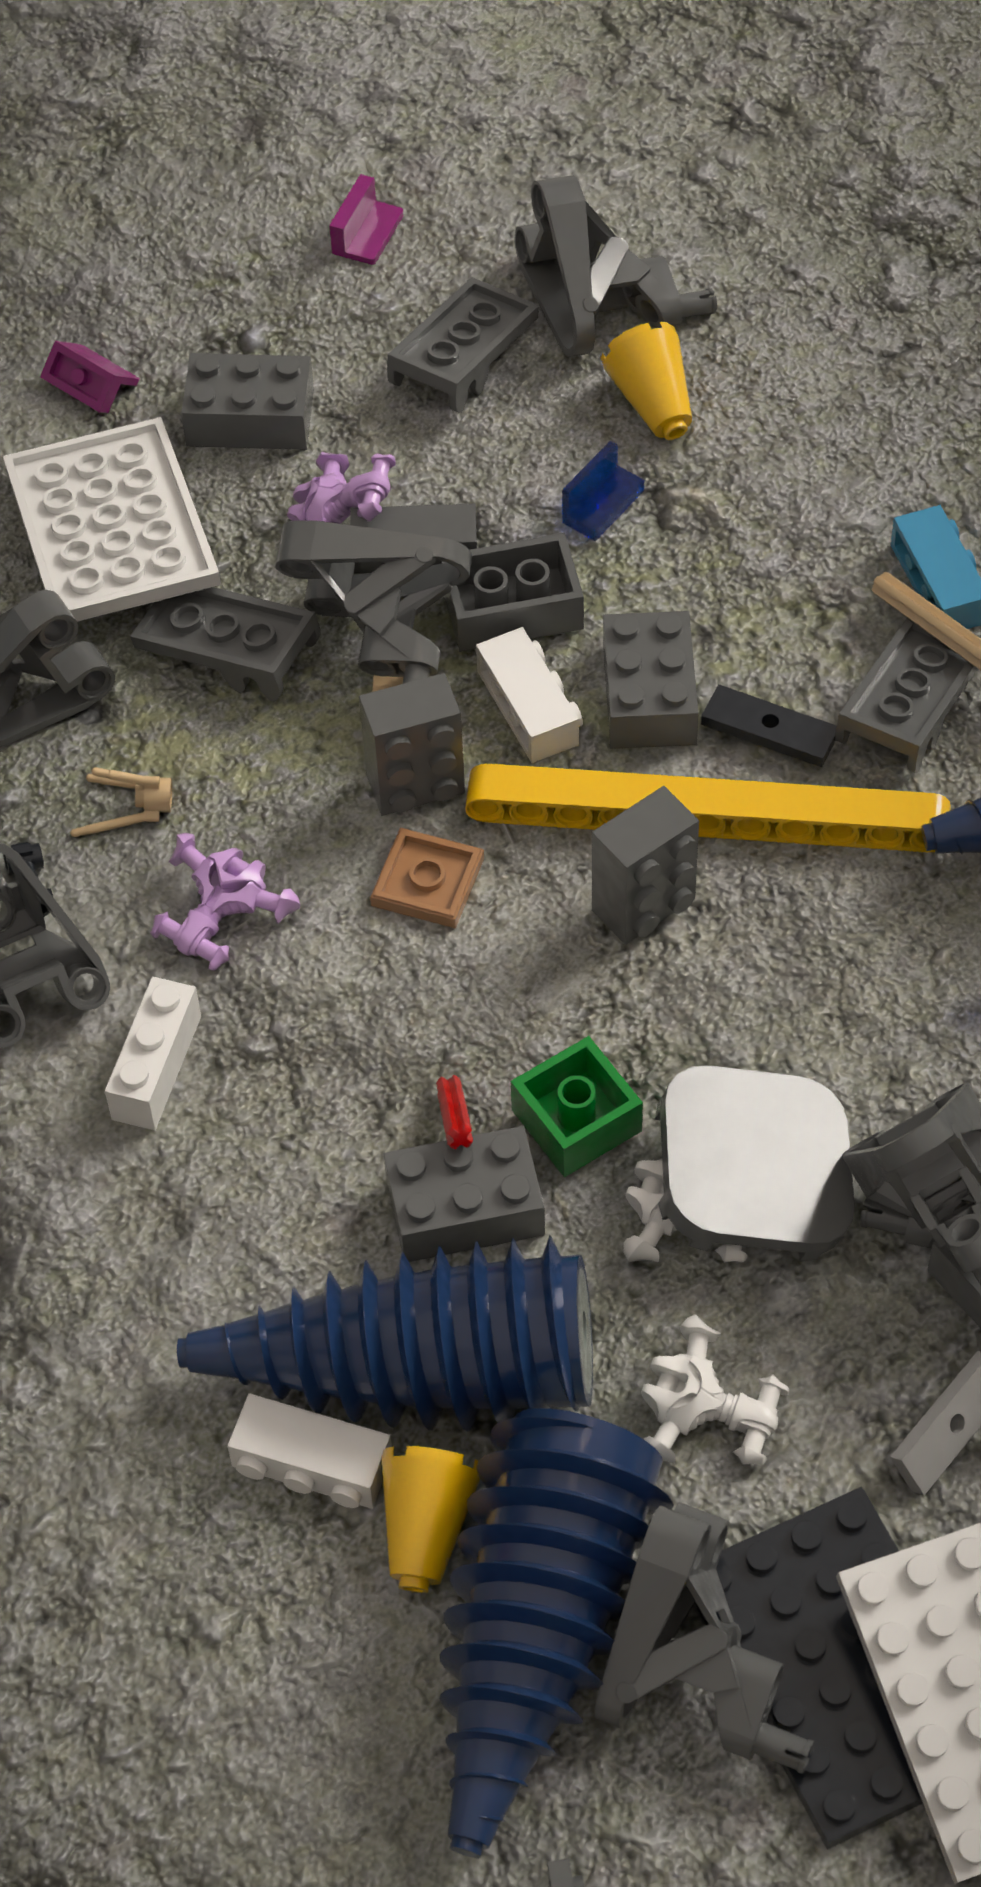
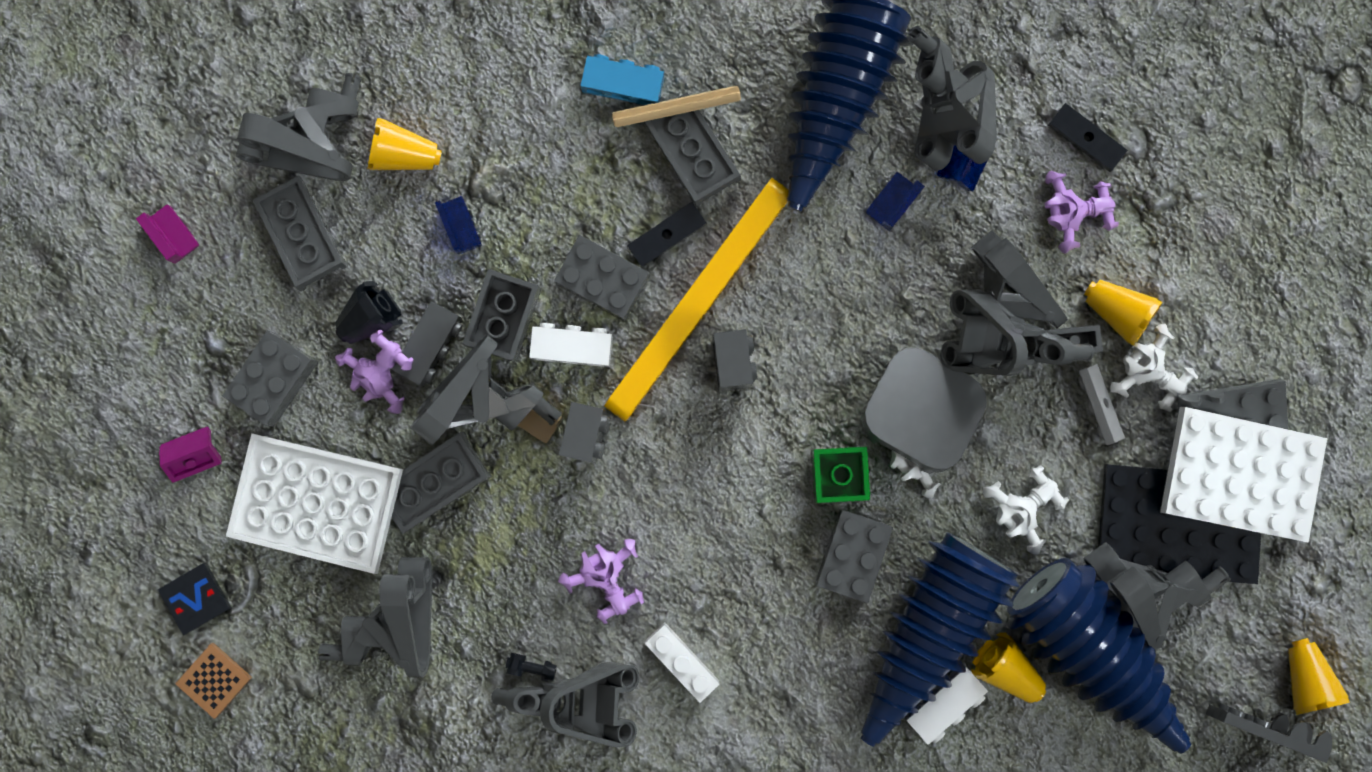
camera: 60 degrees left, 30 degrees up
tan plant [70,767,172,837] -> none
medium nougat tile [370,828,484,929] -> none
red axle [436,1075,473,1150] -> none
none -> black cone [335,281,403,344]

